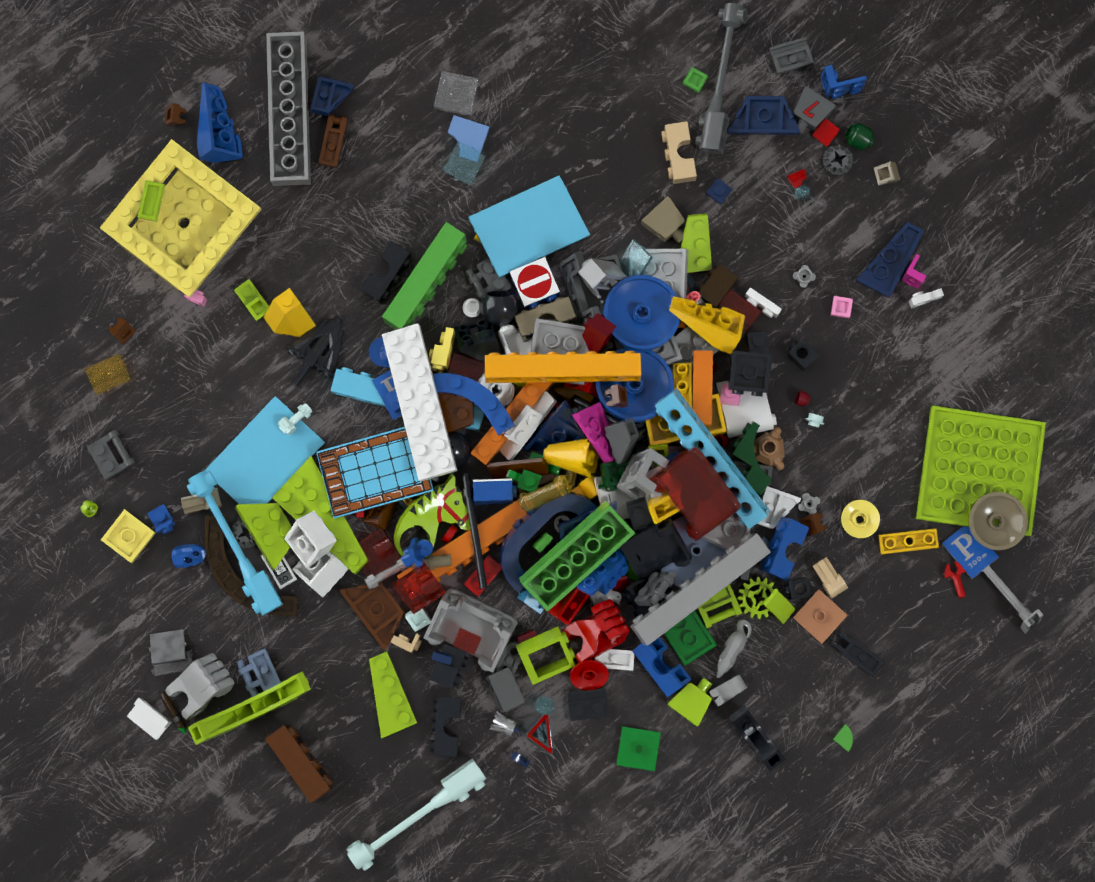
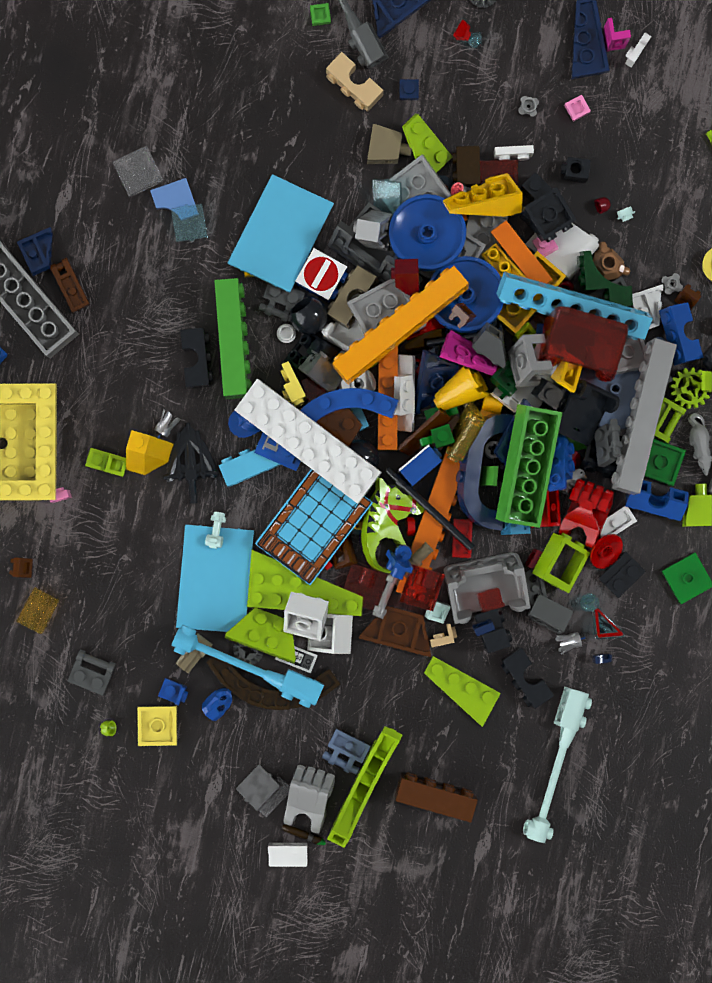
camera: 45 degrees left, 5 degrees up
none -> flat silver piece [155,410,181,438]
none -> flat silver hinge [298,350,343,392]

